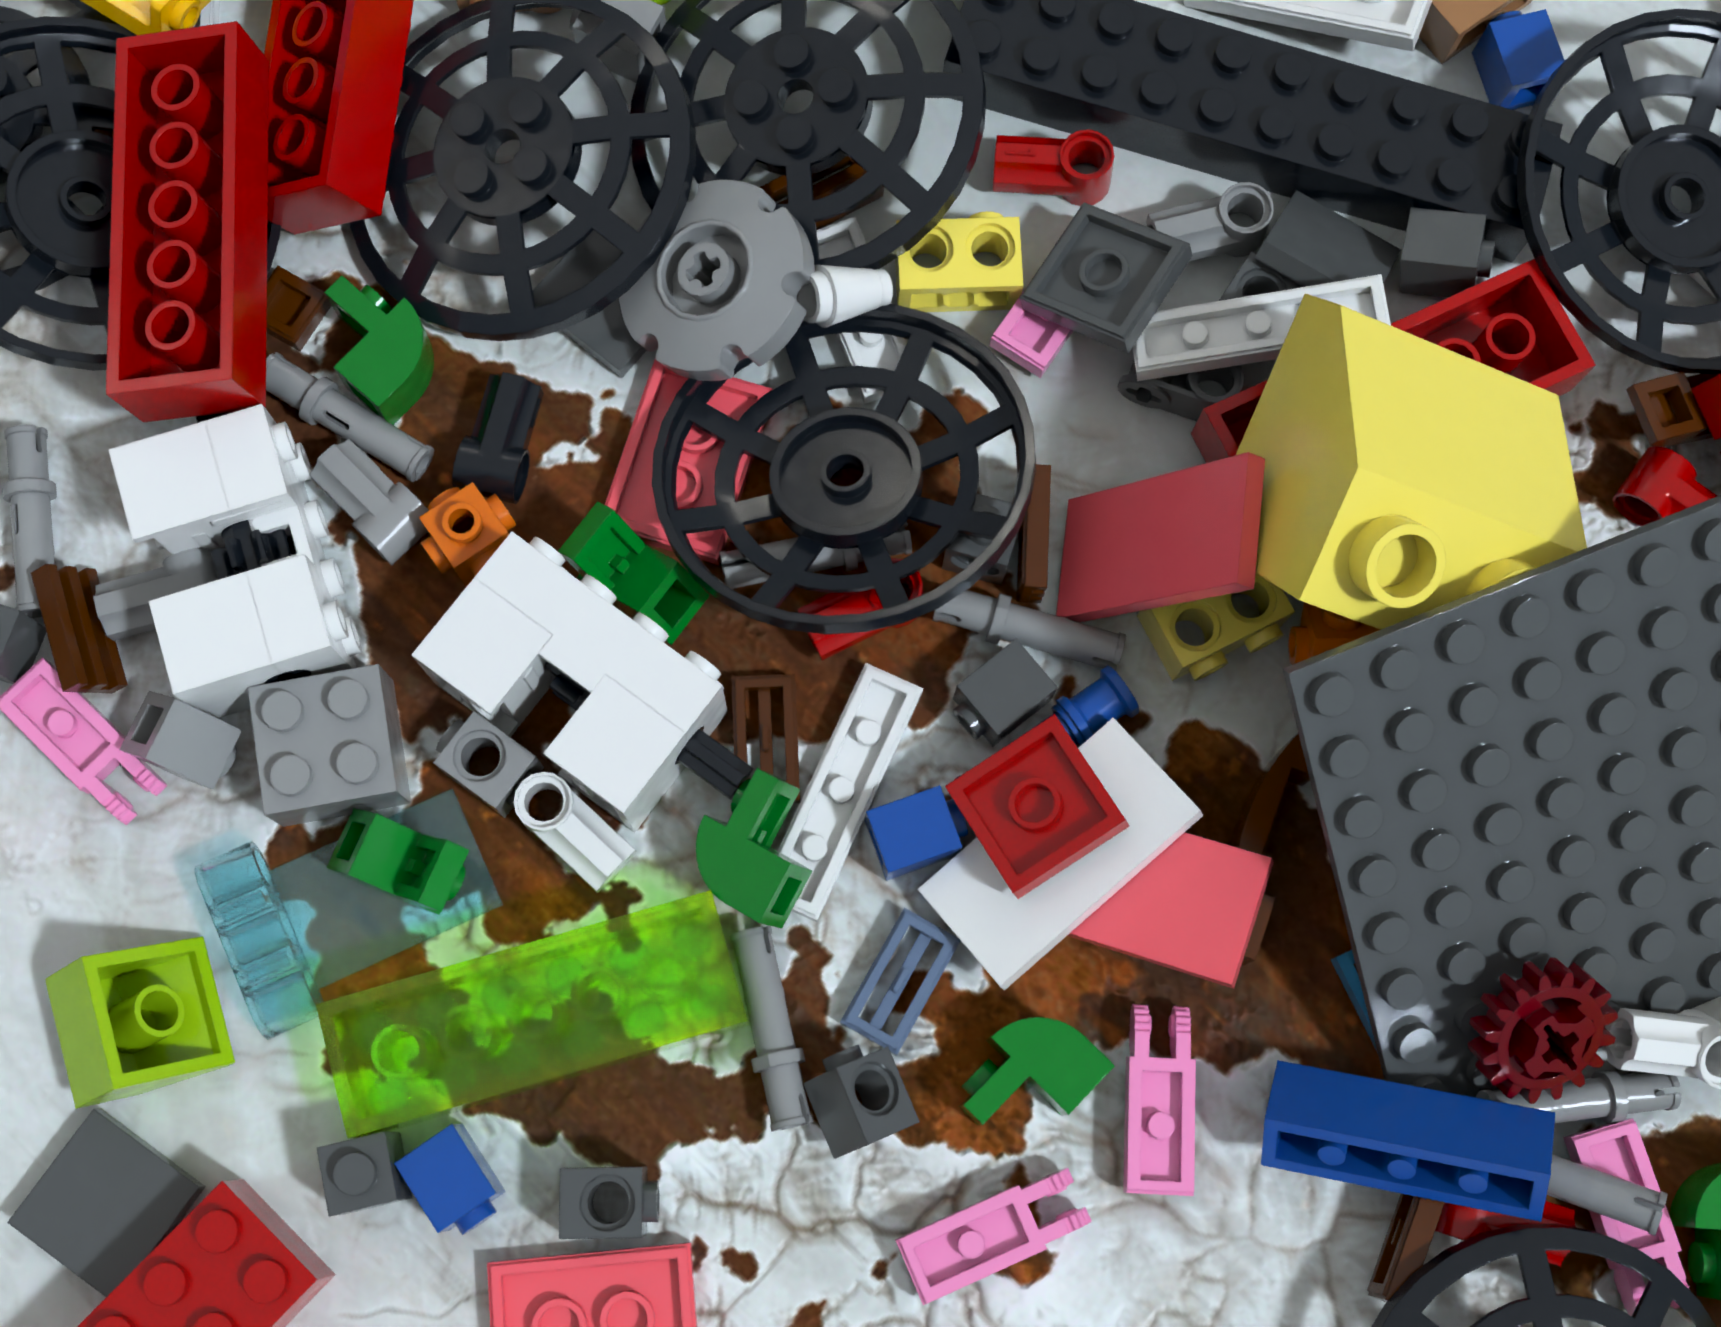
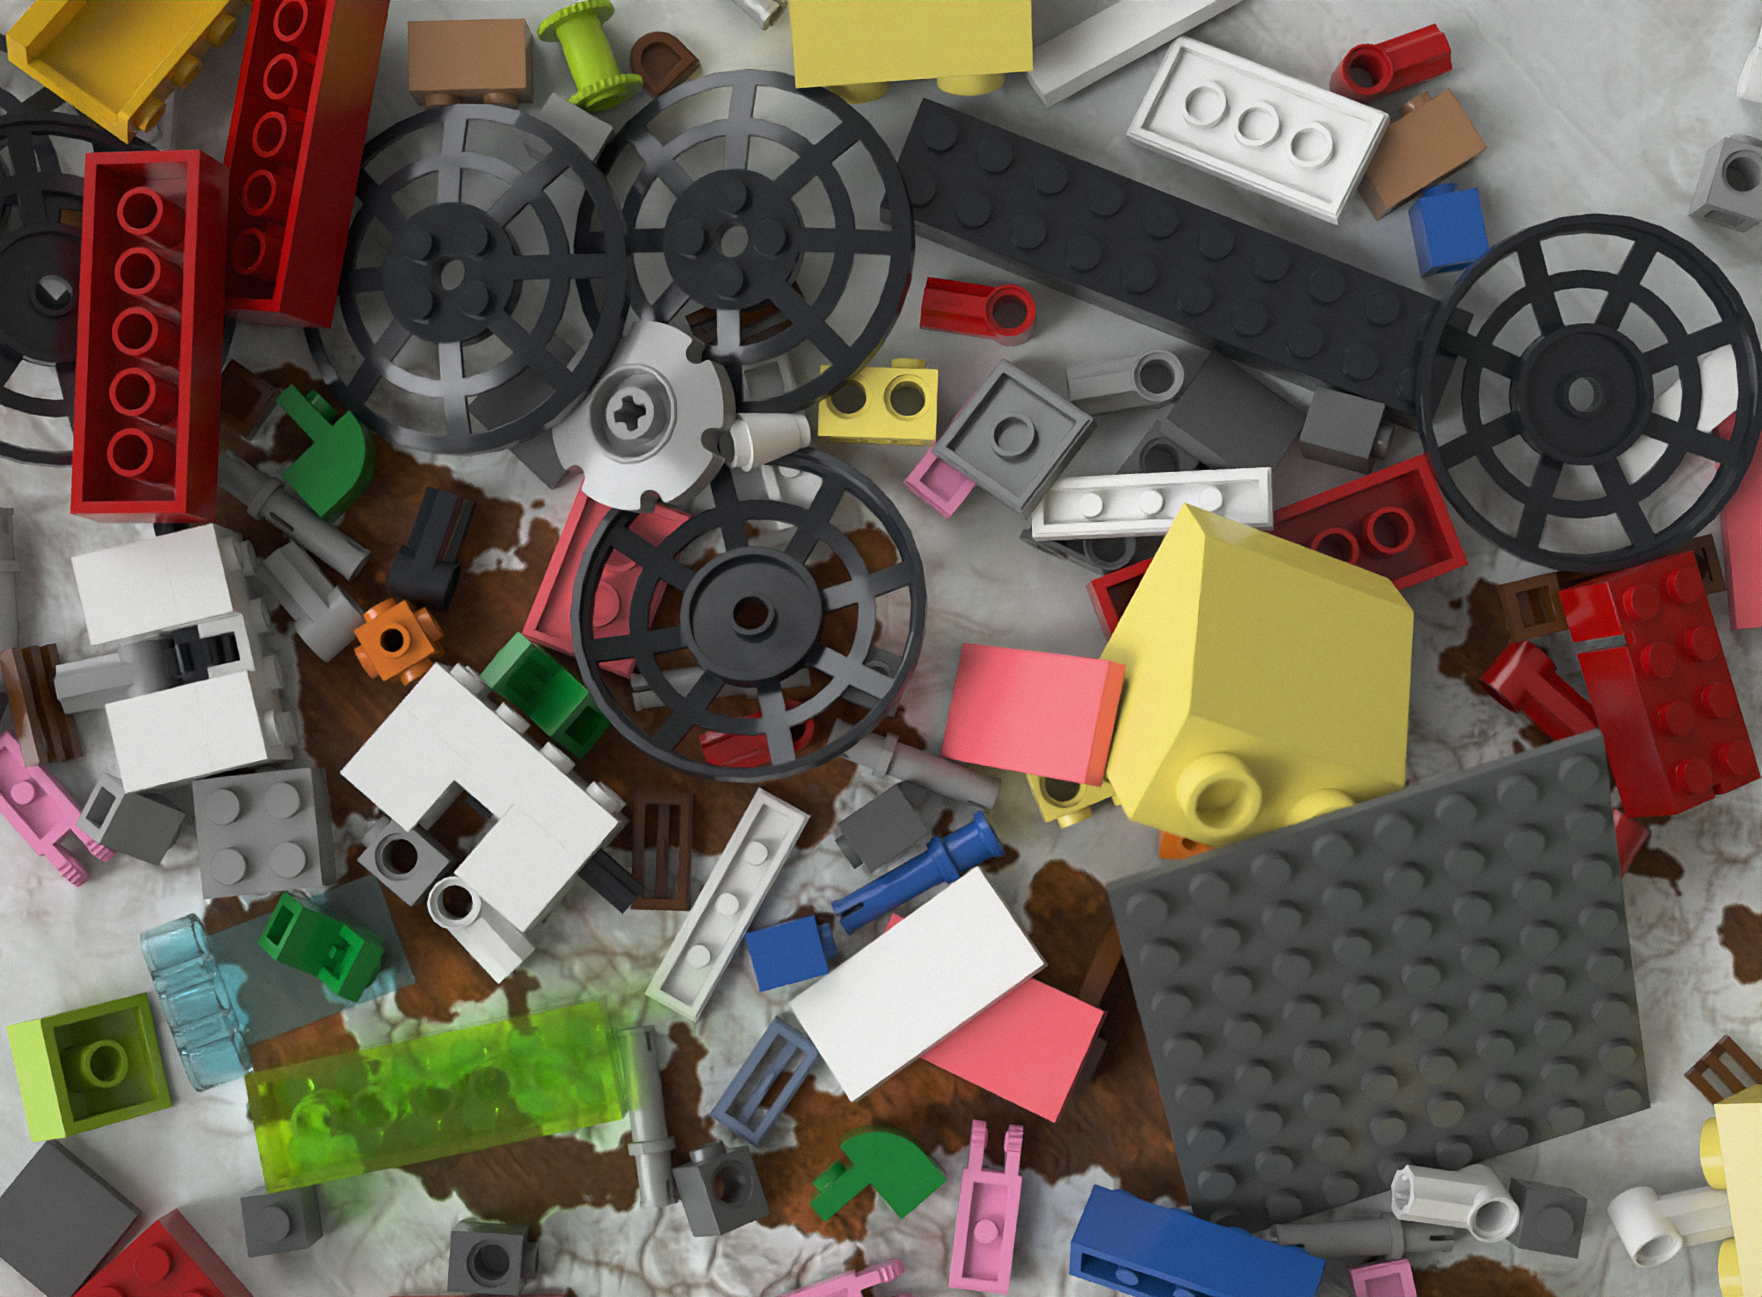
camera: 10 degrees right, 10 degrees up
blue brick [394,1124,506,1235] -> none
green brick [696,768,812,929] -> none
red plate [945,714,1129,899] -> none
reddish brown tile [1016,464,1051,603] -> none
dark red gear [1467,957,1618,1104] -> none

